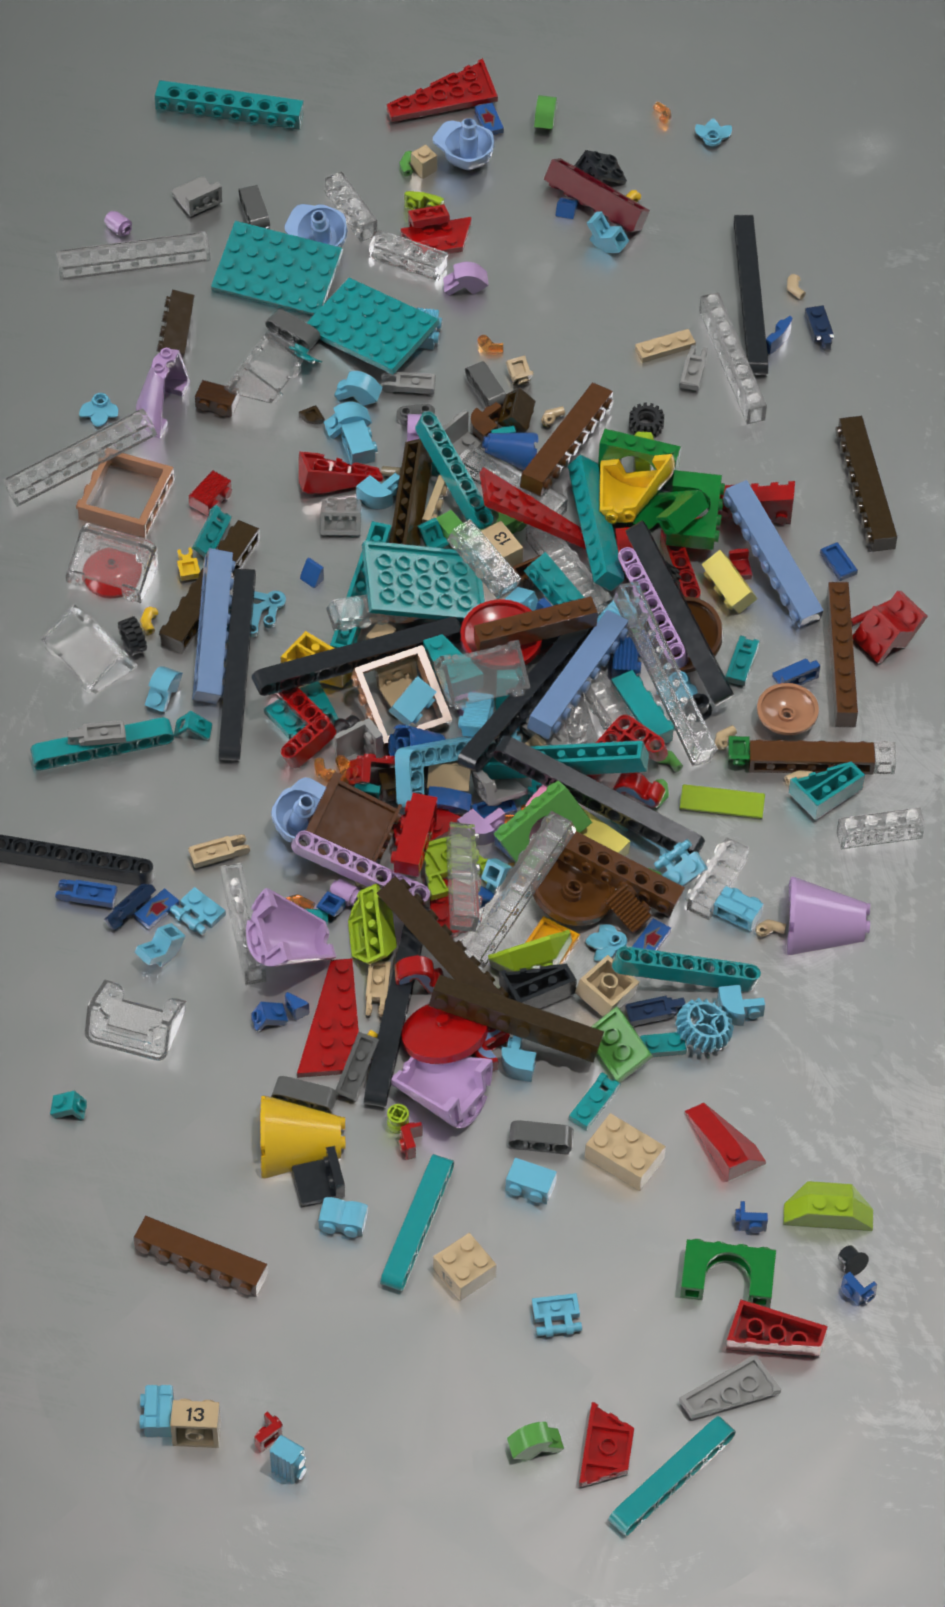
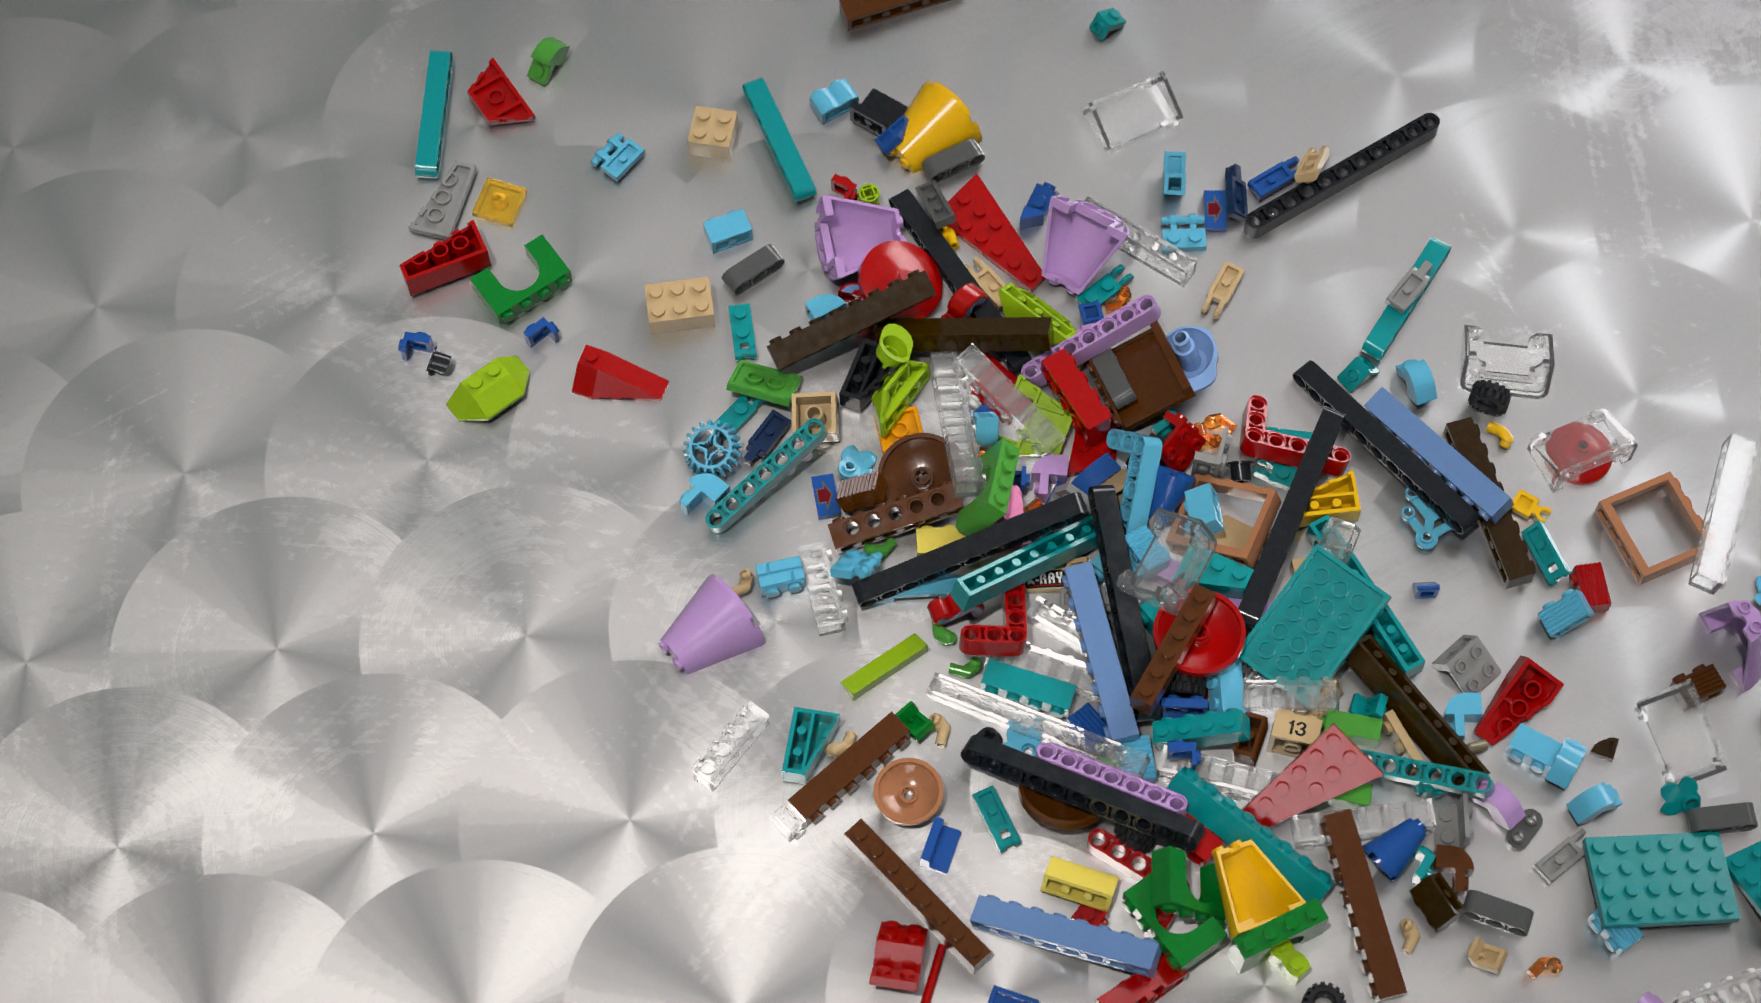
camera: 140 degrees right, 10 degrees up
none -> clear yellow plate [472,177,528,227]
none -> blue tile [874,114,909,155]
none -> lime piece [876,324,913,369]
none -> dark grey beam [1091,348,1137,409]
none -> blue bracket [1166,739,1201,771]
none -> tan hinge [1294,146,1330,183]
none -> medium azure brick [1538,589,1595,638]

